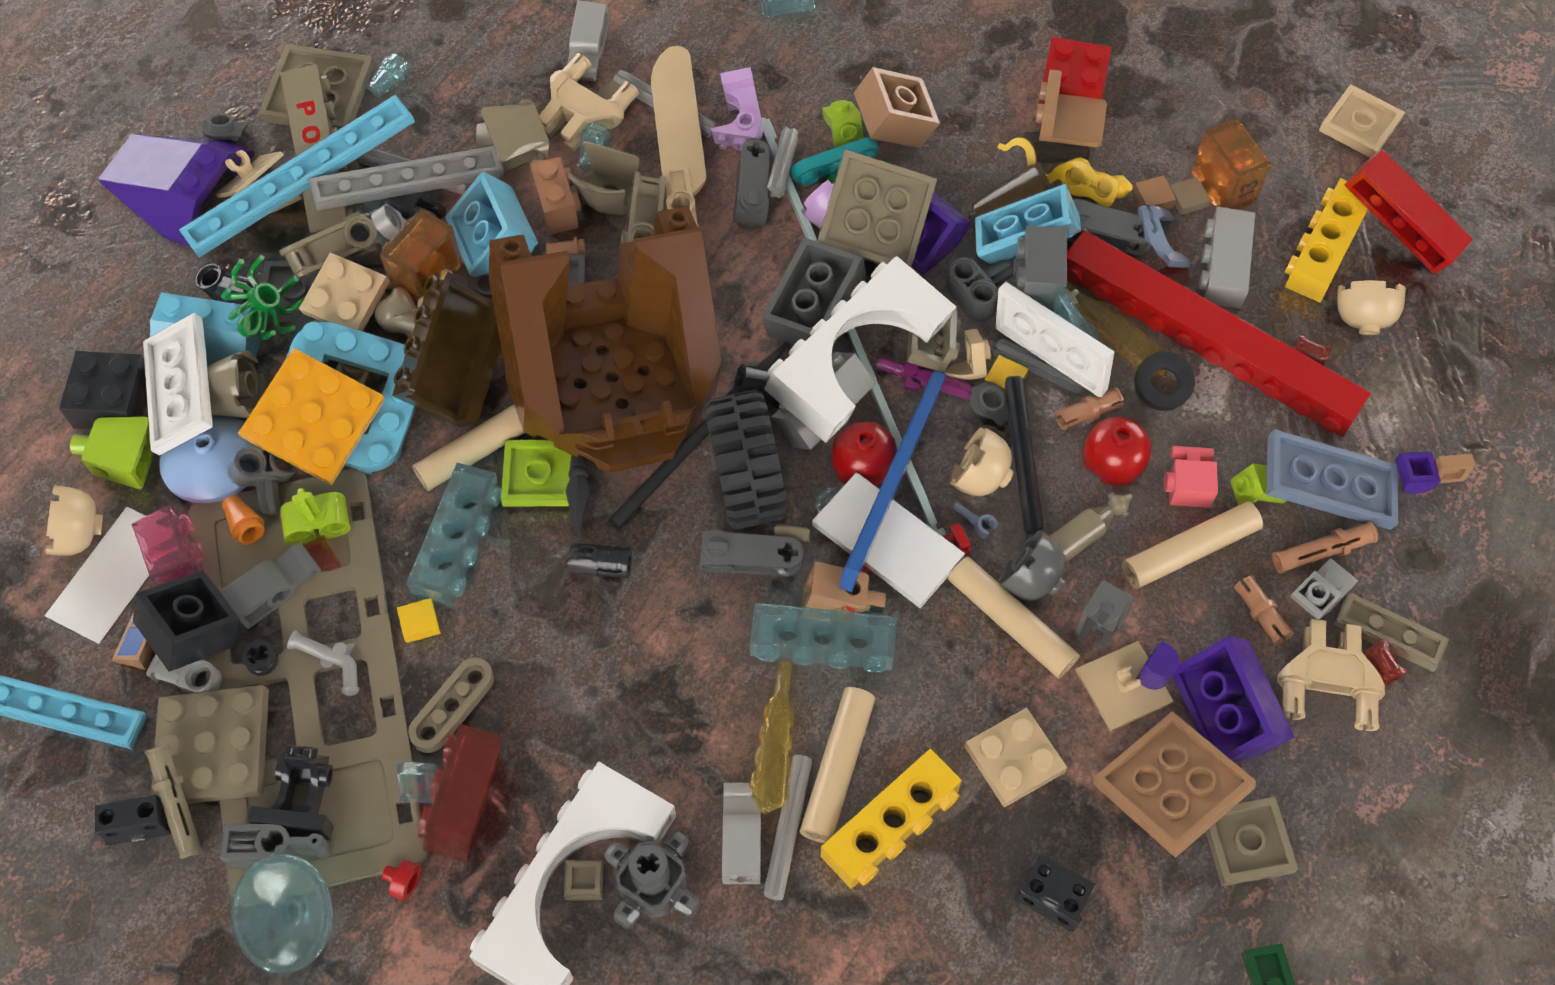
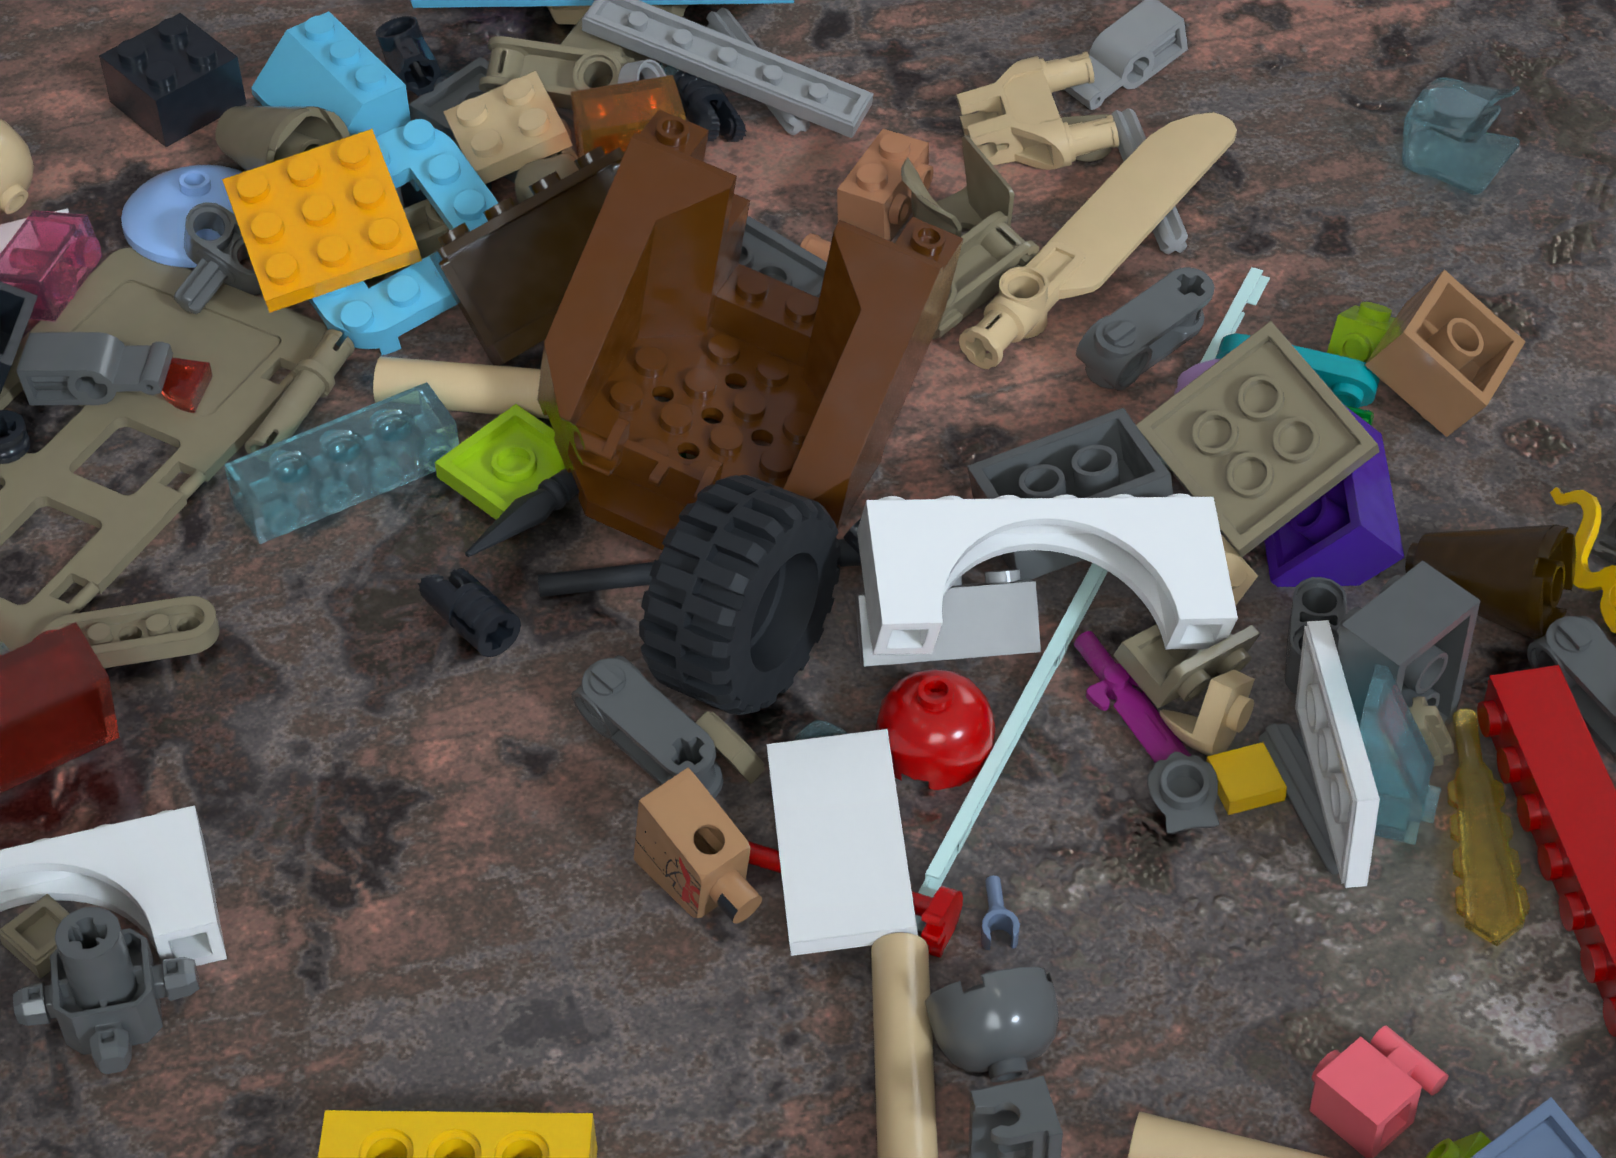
camera: 45 degrees right, 15 degrees down
lime torso [70,417,154,489] -> none
white tile [143,313,213,455] -> none
green animal [221,255,305,340] -> none
orange cone [221,495,265,545] -> none
lime beam [280,488,350,546] -> none
light grey piece [287,630,360,696] -> none
yellow tile [397,598,441,643] -> none
medium azure slope [445,171,538,277] -> none
dark tan piece [476,99,549,174] -> none
clear light blue cone [578,123,611,171] -> none
lavender tile [711,67,764,151] -> none
light grey piece [722,783,761,884] -> none
clear yellow sword [749,661,794,815] -> none
clear light blue brick [750,603,897,673] -> none
light grey axle [764,755,812,900] -> none
light grey axle [767,127,798,198] -> none
tan piece [800,687,875,843] -> none
blue tile [839,370,946,592] -> none
tan cylinder [949,428,1014,497] -> none
medium azure slope [975,184,1081,265] -> none
black axle [1005,376,1044,534] -> none
dark tan wheel [1050,492,1133,563] -> none
nougat pin [1055,387,1124,430] -> none
red cylinder [1082,416,1152,486] -> none
black tyre [1134,351,1195,411] -> none
none -> dark tan pin [245,329,355,465]

